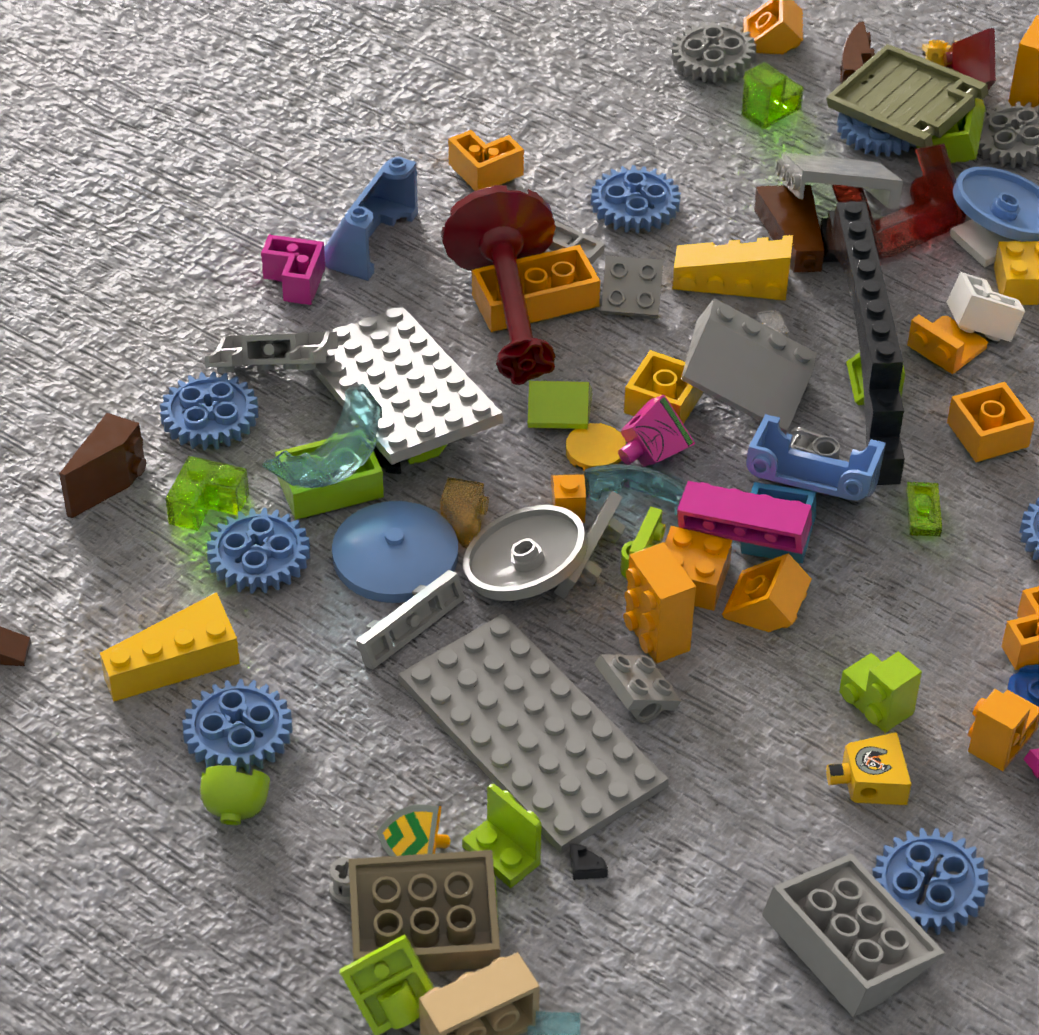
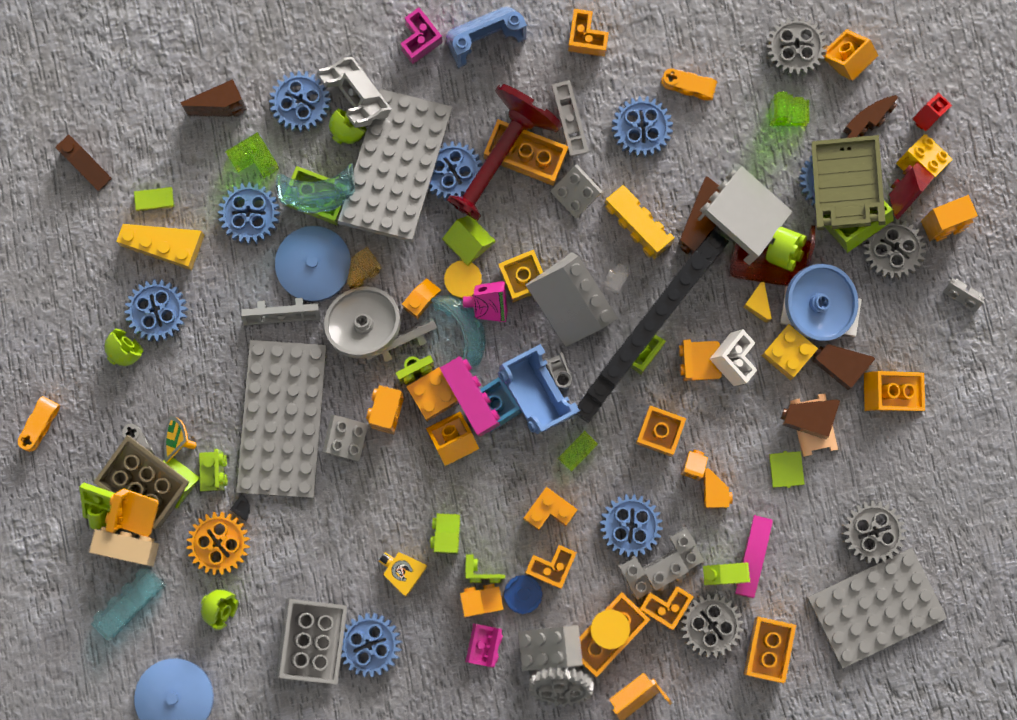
camera: 40 degrees right, 35 degrees up
none -> light orange piece [18,396,60,452]
none -> light orange bracket [105,488,159,537]
none -> lime tile [134,187,175,211]
none -> light orange gear [186,512,250,575]
none -> lime cylinder [201,590,239,630]
none -> lime cylinder [329,108,367,144]
none -> medium blue gear [429,141,483,201]
none -> lime bracket [466,554,505,583]
none -> light orange brick [523,487,578,531]
none -> light orange piece [661,68,717,101]
none -> yellow slope [743,282,772,323]
none -> lime brick [766,227,807,272]
none -> red slope [912,93,952,132]

